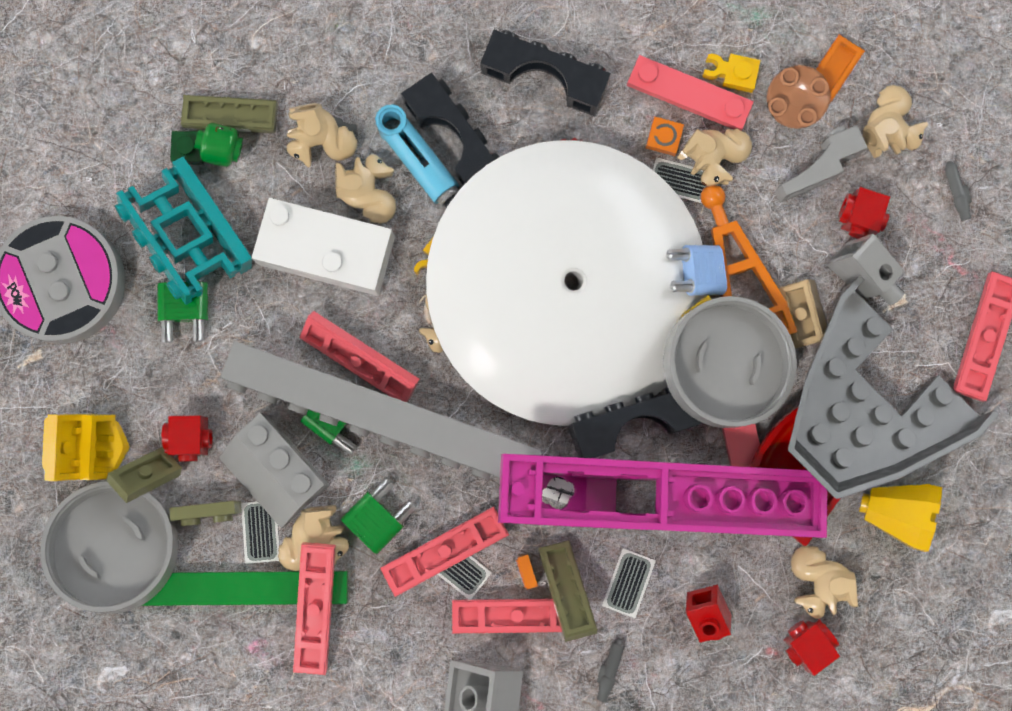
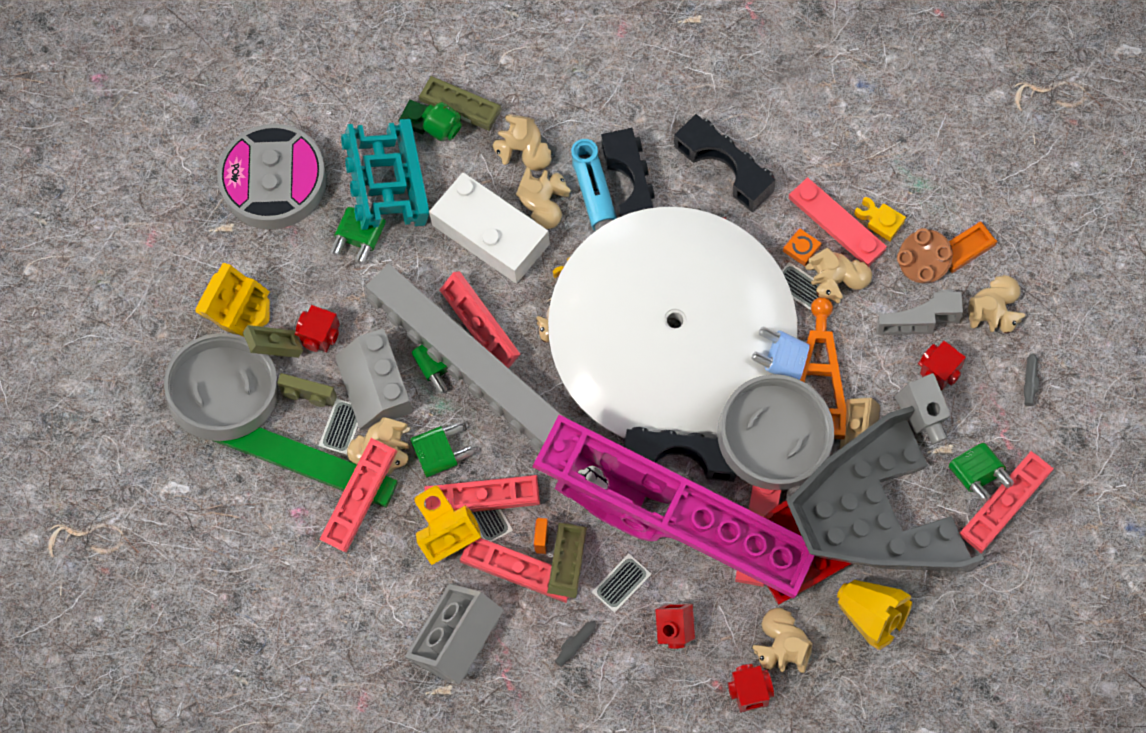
camera: 25 degrees right, 15 degrees down
none -> yellow piece [414,485,481,565]
none -> green piece [948,443,1014,502]

